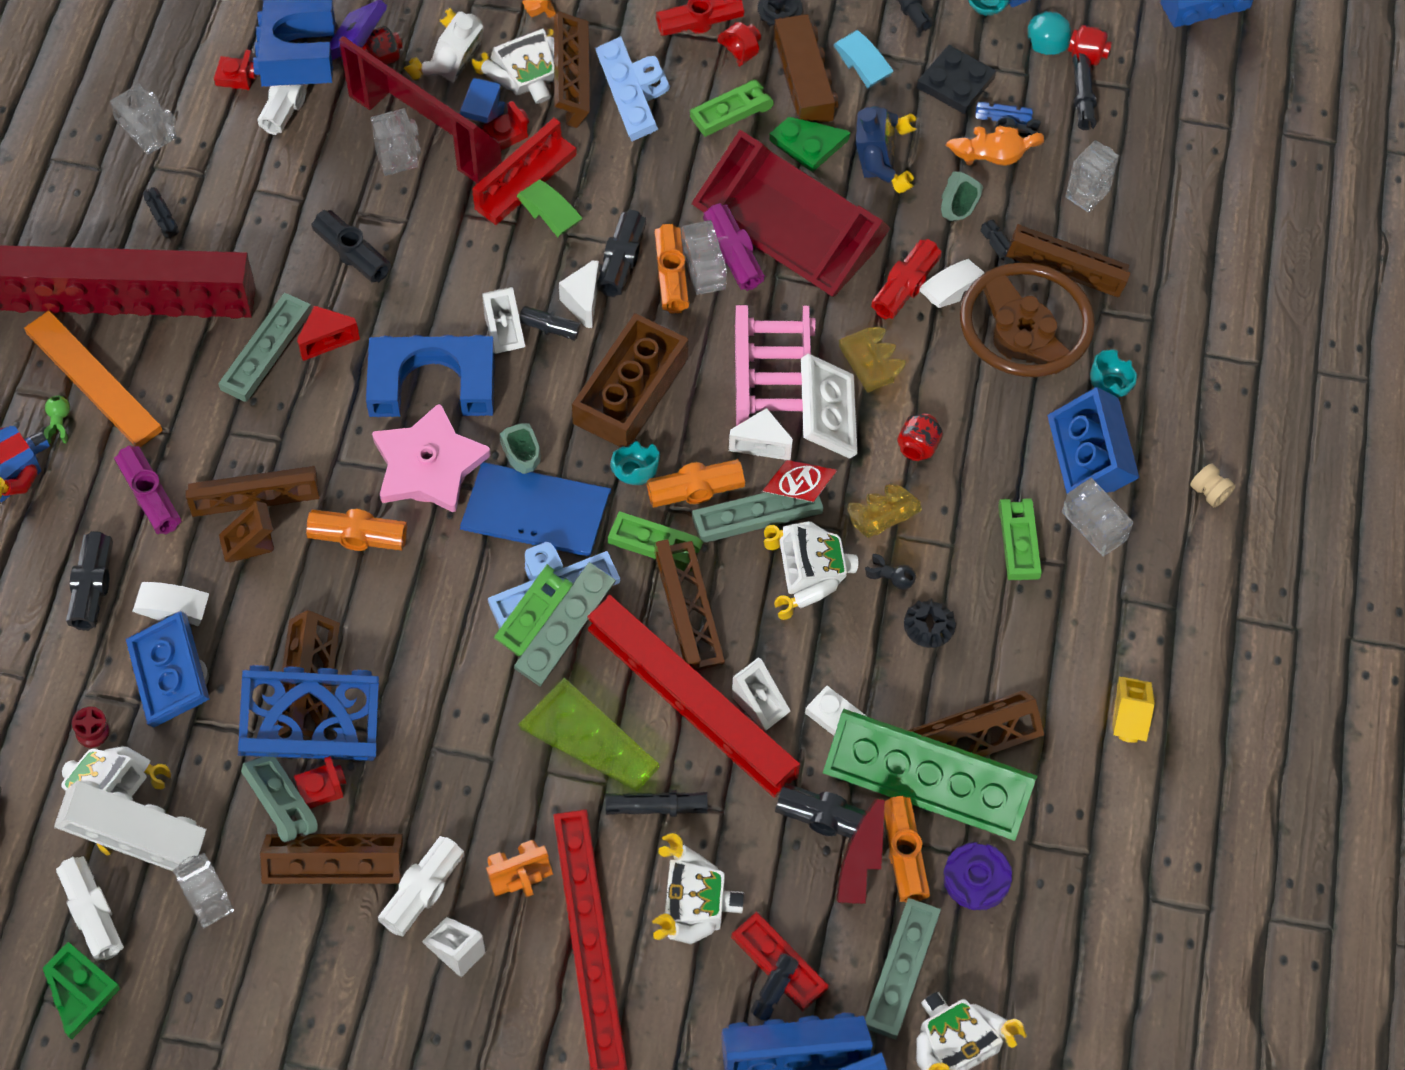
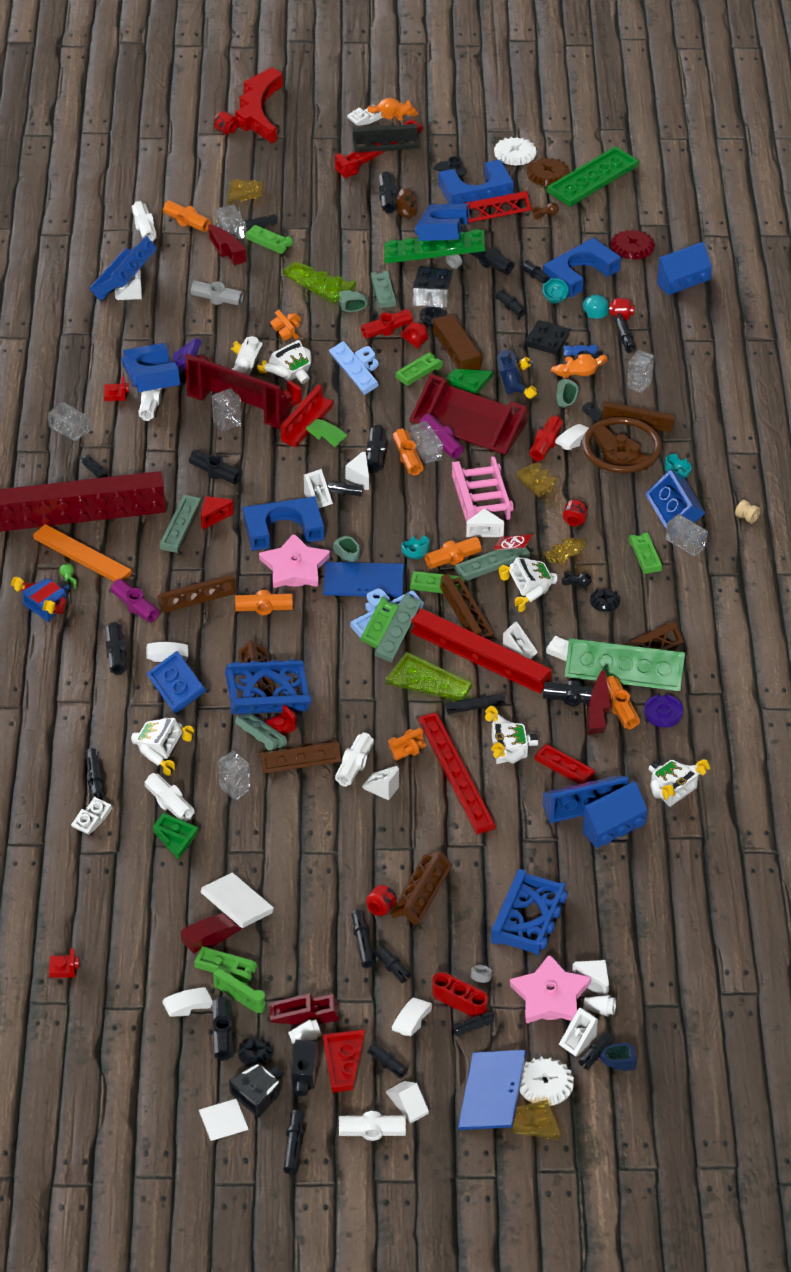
camera: 10 degrees left, 15 degrees down
white brick [54,780,206,875] -> none
dark red wheel [72,706,110,748] -> none
reddish brown slope [219,501,274,563] -> none
blue slope [460,78,505,123] -> none
reddish brown fence [554,11,590,128] -> none
reddish brown brick [572,313,688,447] -> none
black axle [751,953,799,1021] -> none
white tile [801,353,857,458] -> none
medium azure slope [834,30,894,88] -> none
sand green plate [865,898,941,1040] -> none
yellow slope [1112,676,1155,743] -> none

